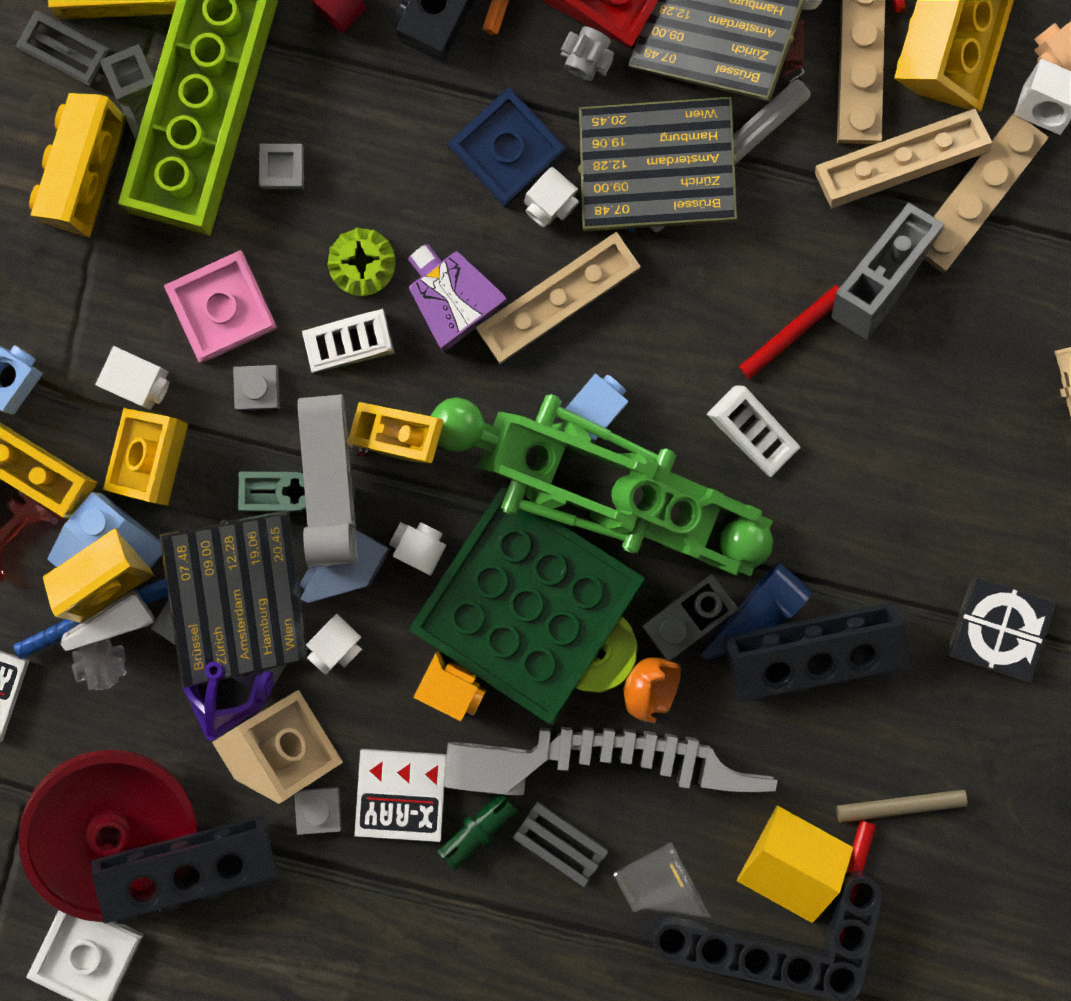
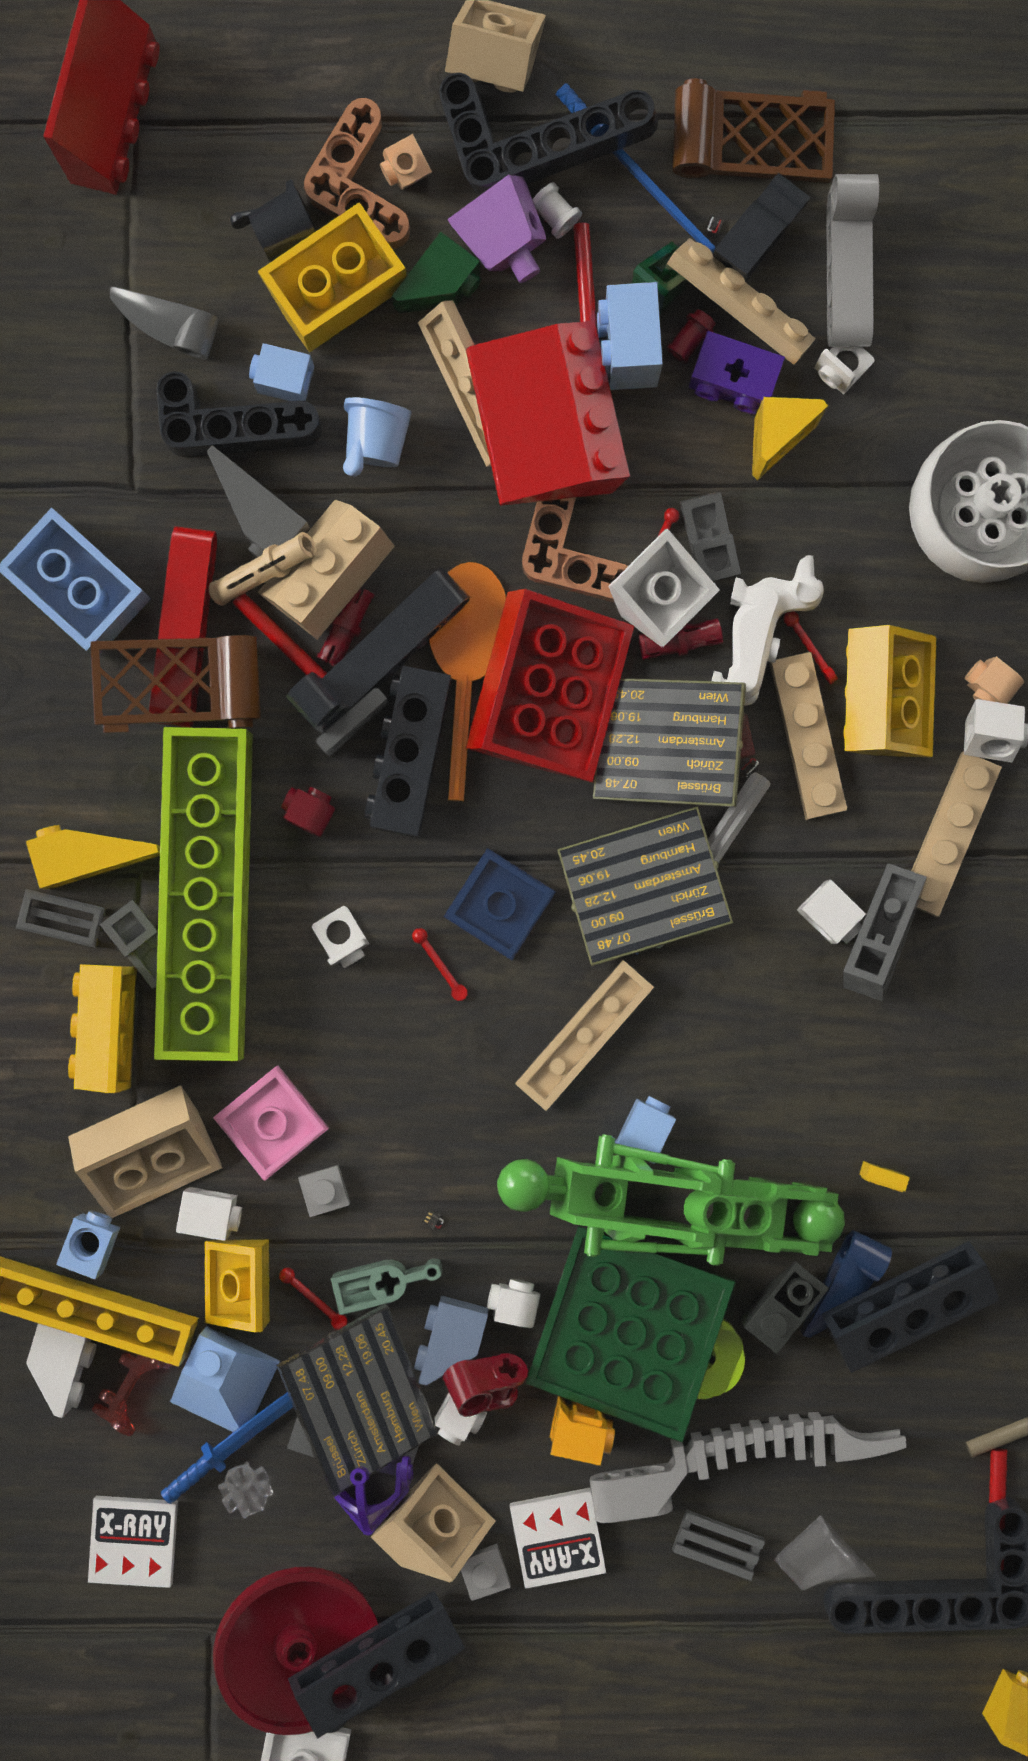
camera: 15 degrees left, 0 degrees up
yellow slope [43,528,154,623] -> none
white slope [61,590,154,651] -> none
light grey plate [259,144,304,189] -> none
light grey beam [298,394,358,568] -> none
white slope [302,309,395,373] -> none
lime gear [327,227,396,296] -> none
yellow slope [348,402,444,463] -> none
medium lavender torso [408,244,507,353] -> none
dark green pin [437,794,518,871] -> none
white plate [524,166,579,227] -> none
light grey gear [561,27,615,81] -> none
orange hair [623,657,681,723] -> none
white slope [707,385,801,477] -> none
yellow slope [737,805,853,923] -> none
red bar [739,285,839,380] -> none
tan plate [815,109,992,209] -> none
none -> tan slope [68,1085,222,1218]
none -> red hinge [279,1267,348,1330]
none -> white bracket [312,906,370,968]
none -> red hinge [412,928,467,1001]
none -> dark red piece [443,1353,528,1417]
none -> white brick [797,880,866,944]
none -> yellow tile [859,1161,910,1192]

